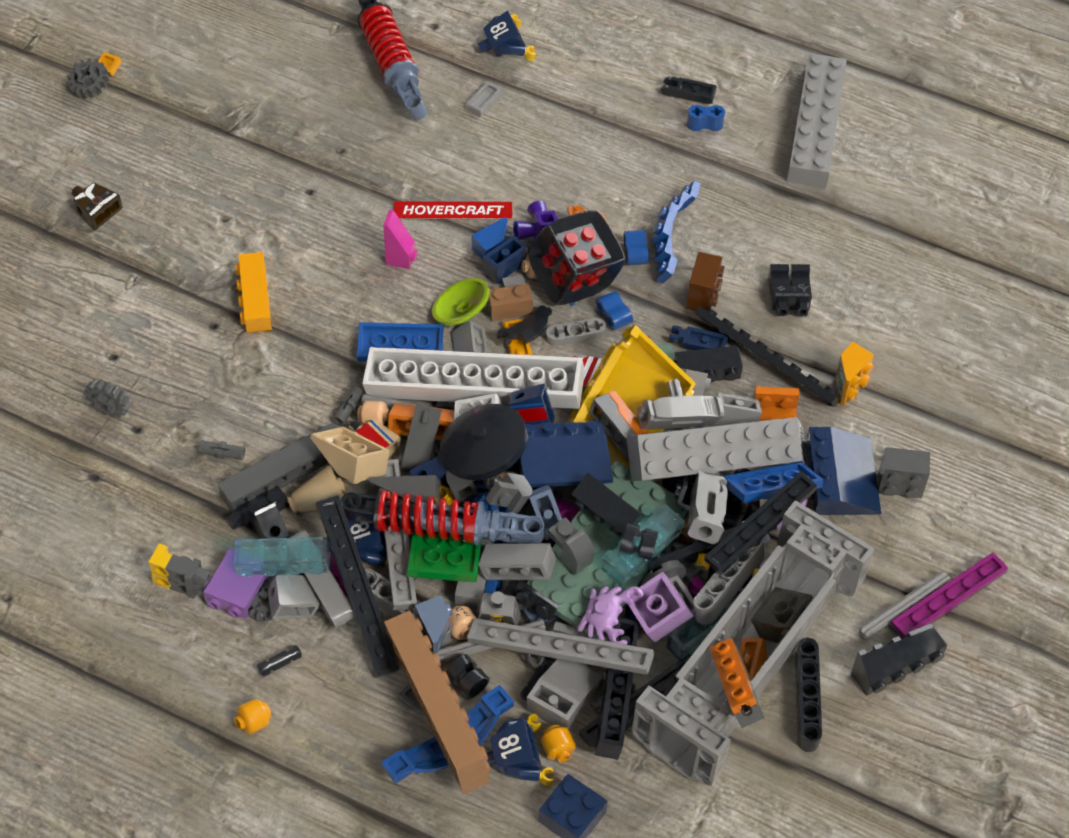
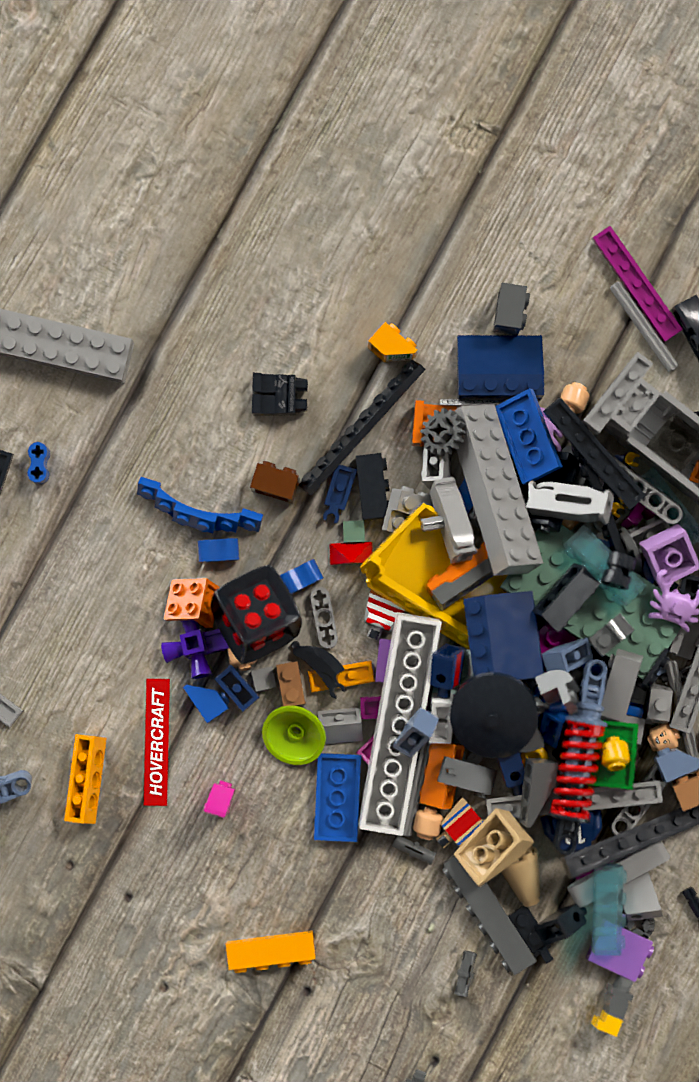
camera: 85 degrees left, 30 degrees up
none -> light orange brick [64,734,107,824]
none -> sand blue slope [393,707,439,758]
none -> dark grey gear [420,408,466,456]
none -> yellow head [600,737,630,771]

